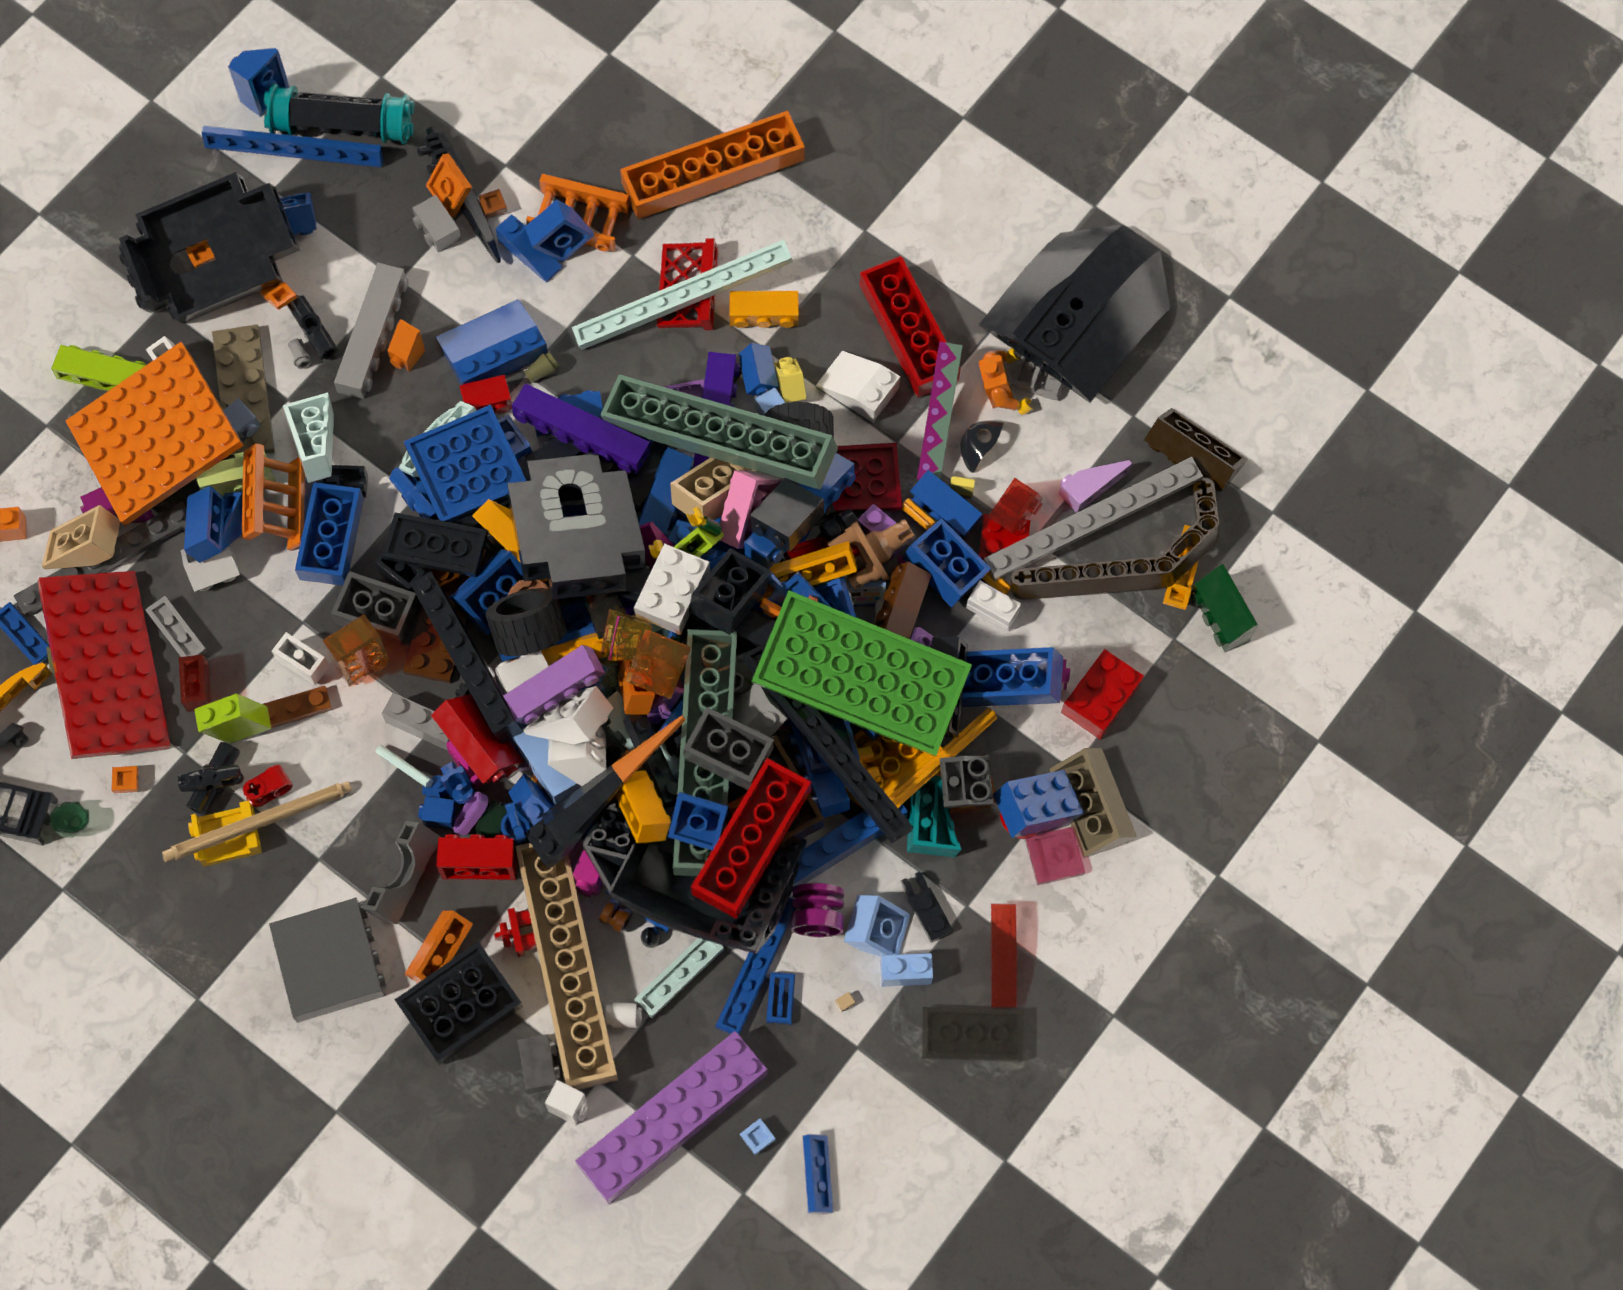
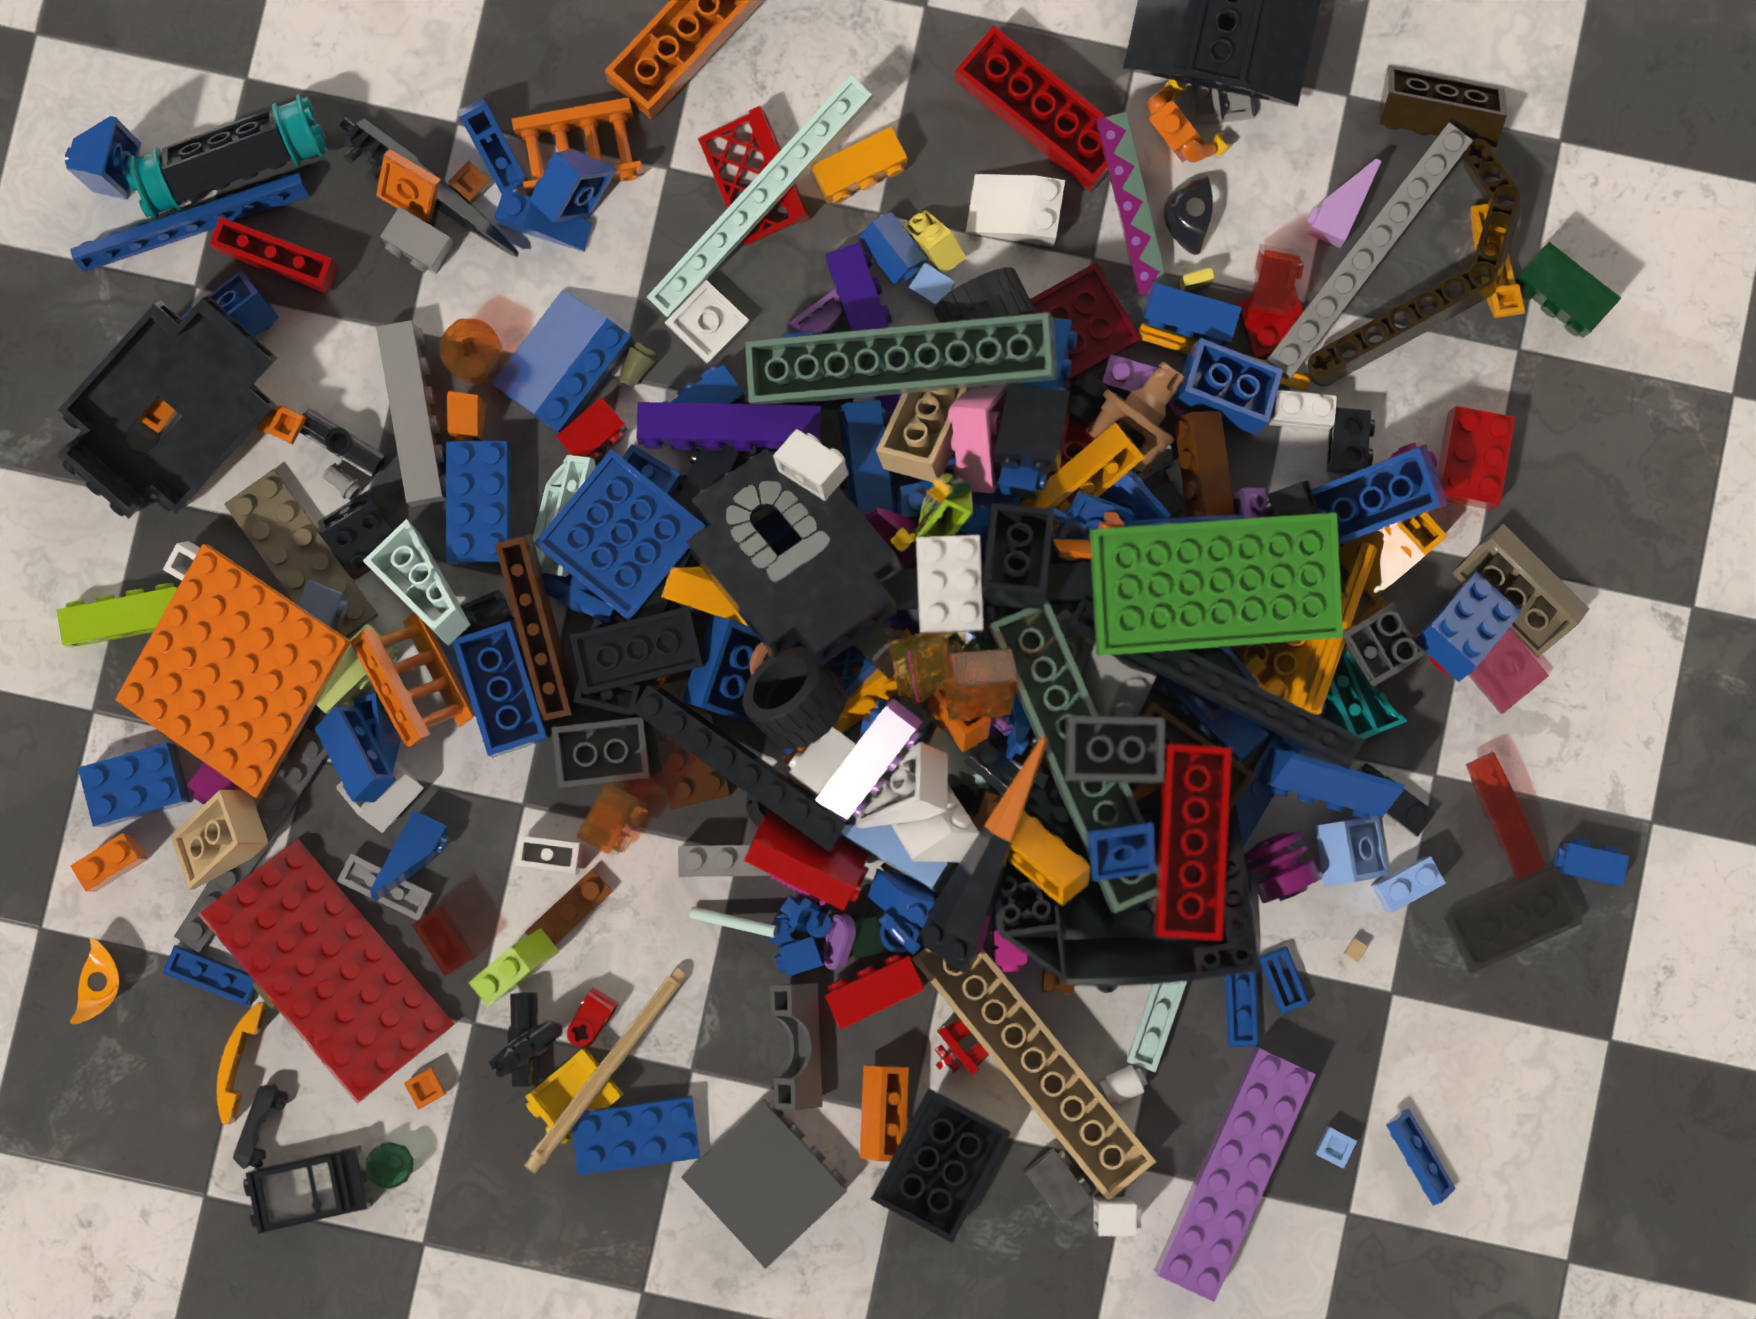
camera: 25 degrees left, 15 degrees up
none -> blue brick [78,743,191,827]
none -> red brick [209,217,339,294]
none -> black bracket [318,490,393,580]
none -> blue slope [370,810,449,900]
none -> clear orange brick [440,318,505,385]
none -> blue brick [446,441,512,566]
none -> blue slope [456,97,528,194]
none -> reddish brown brick [495,533,578,721]
none -> blue plate [572,1096,700,1175]
none -> white plate [665,280,750,365]
none -> white brick [773,429,848,501]
none -> blue slope [1260,748,1405,820]
none -> black brick [1326,407,1375,474]
none -> light orange slope [1339,513,1447,599]
none -> blue brick [1554,839,1629,886]

